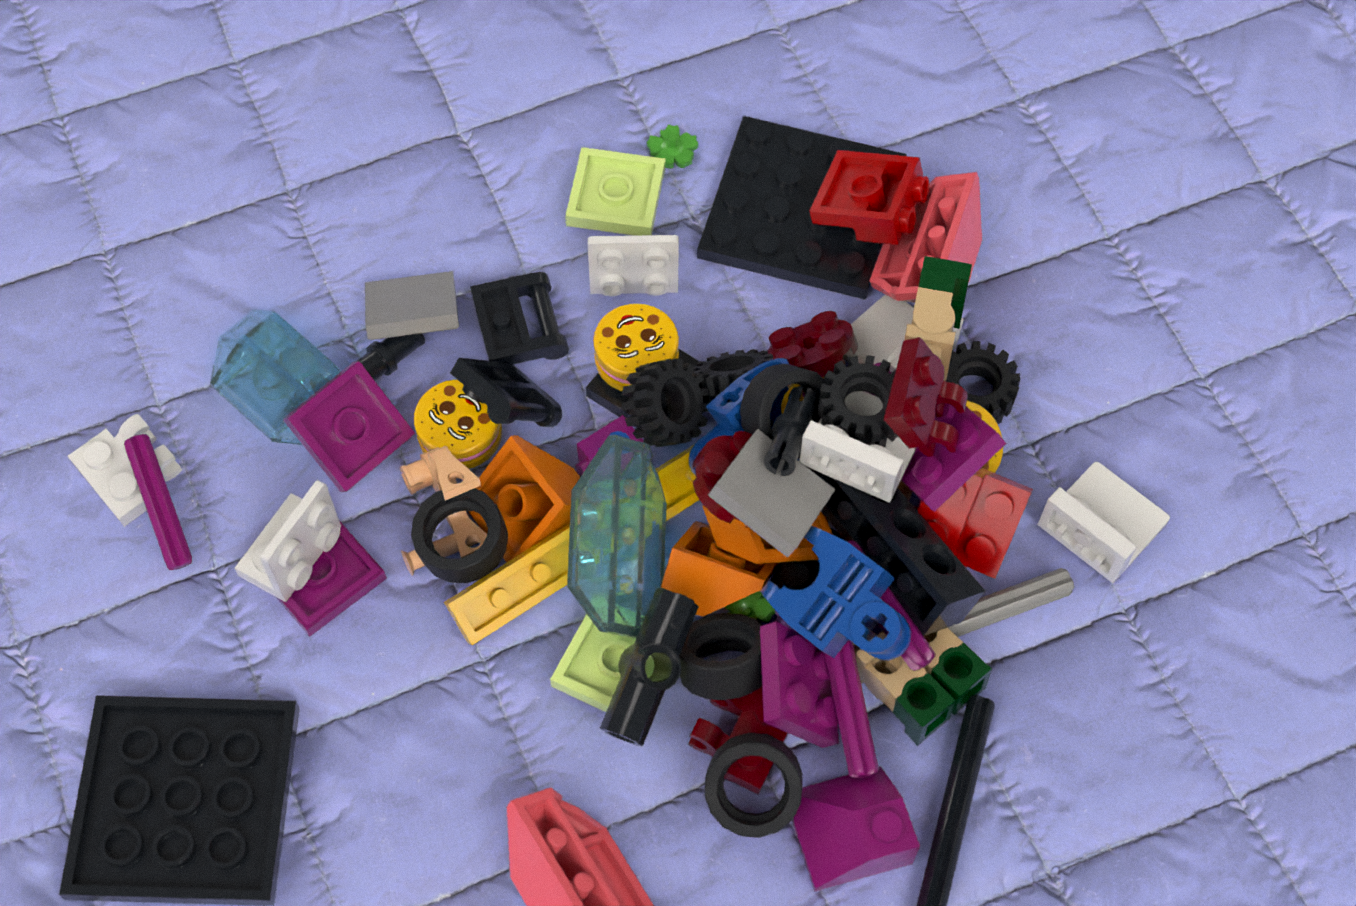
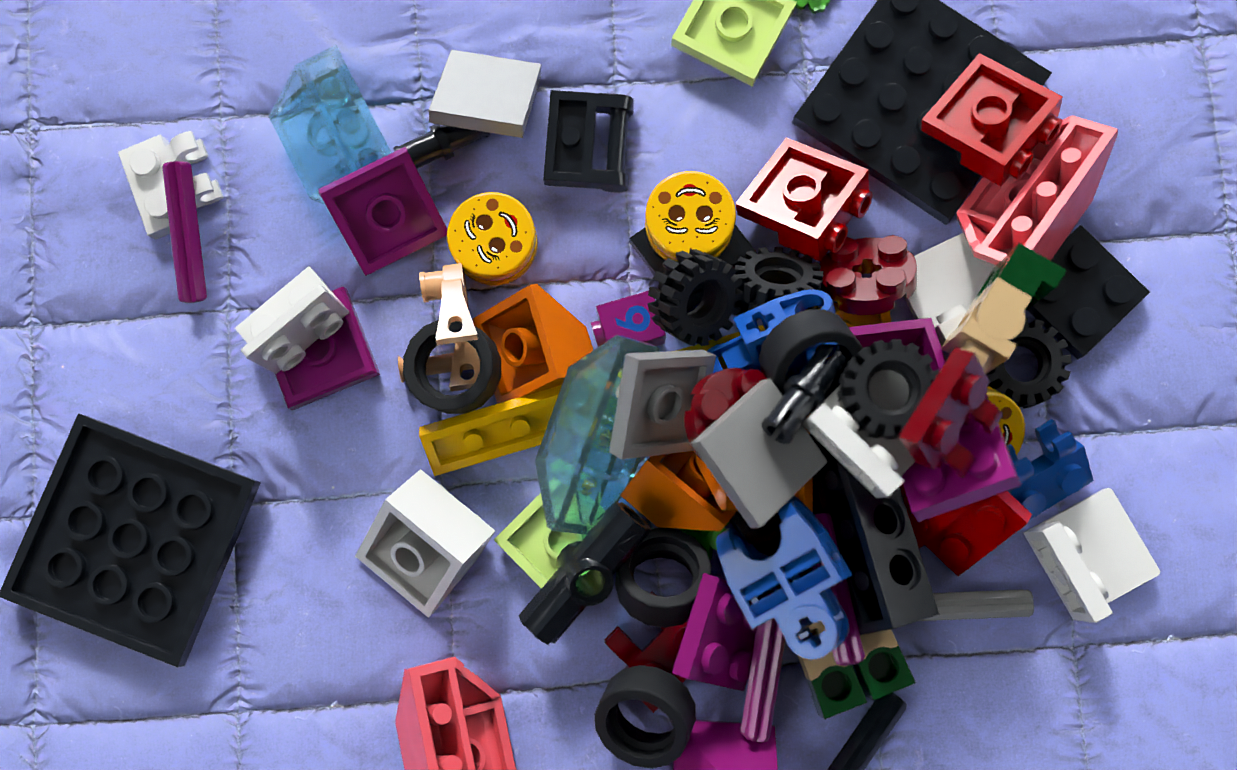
camera: 25 degrees right, 20 degrees up
black plate [450,358,562,427] -> none
white bracket [588,235,679,296] -> none
none -> white slope [355,469,495,618]
none -> light grey plate [609,350,716,459]
none -> red plate [735,137,873,261]
none -> blue plate [1007,419,1094,520]
none -> black plate [1027,225,1150,360]

